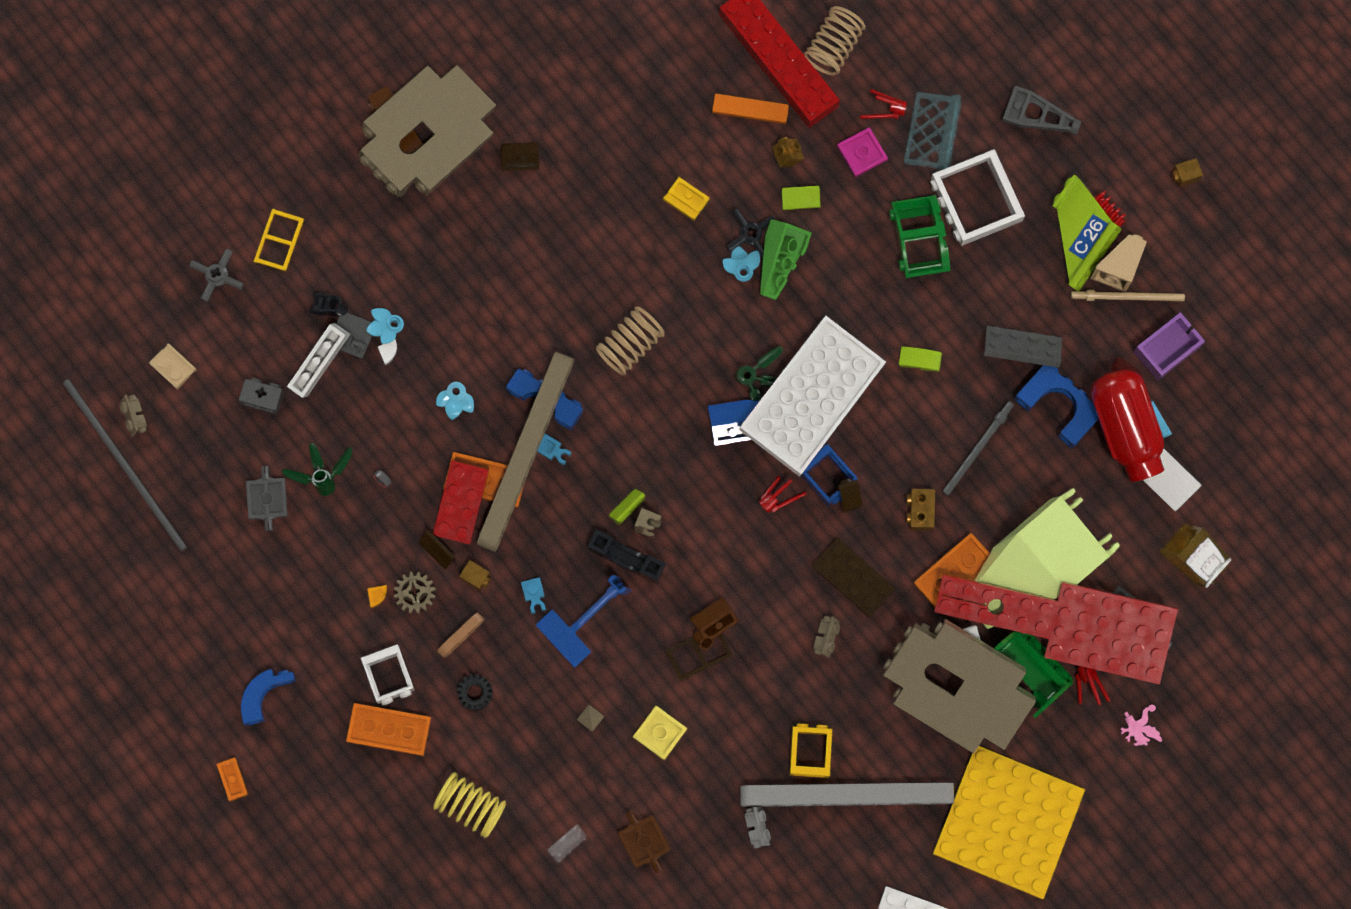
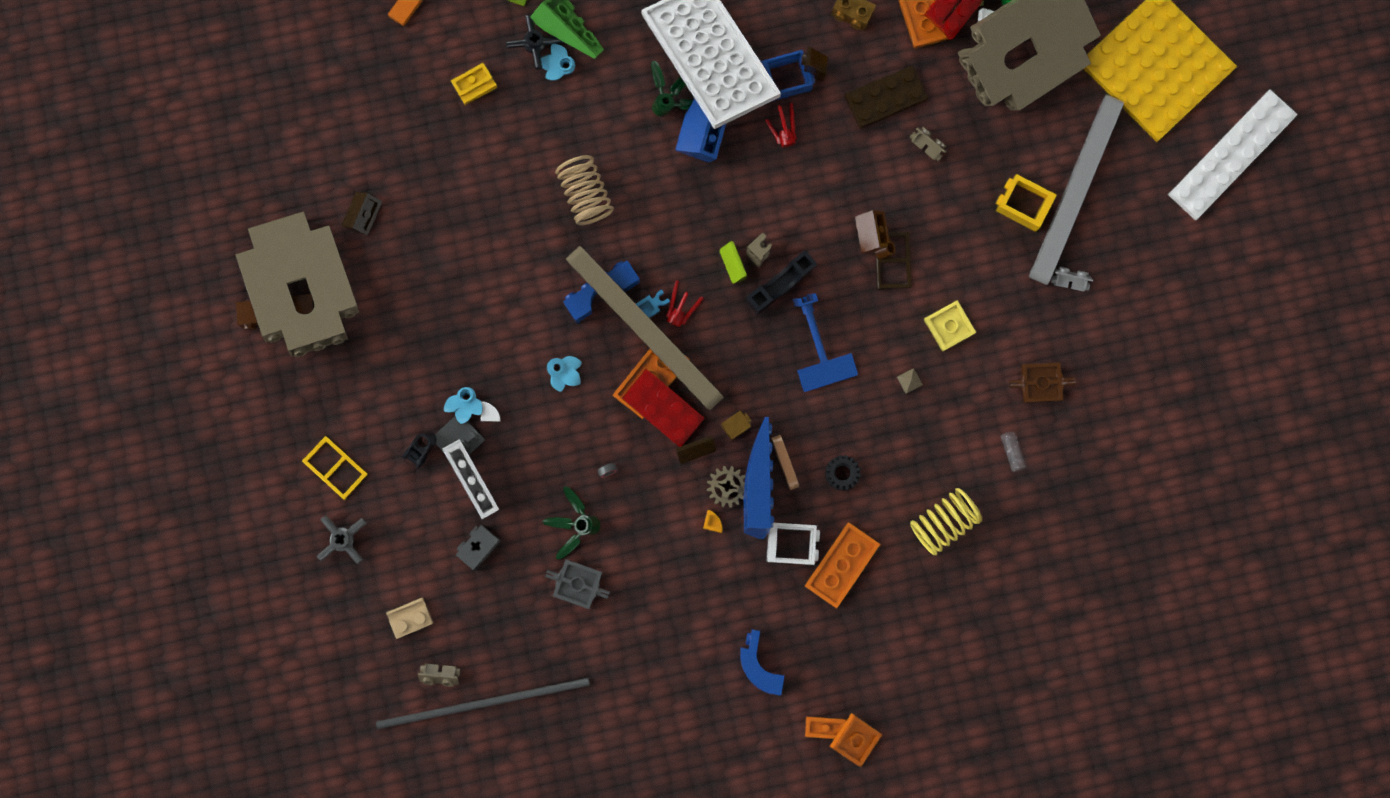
camera: 65 degrees left, 5 degrees up
dark azure plate [521,577,546,614] -> none
none -> red plant [666,280,703,328]
none -> blue wedge [744,417,774,539]
none -> orange tile [830,713,882,768]

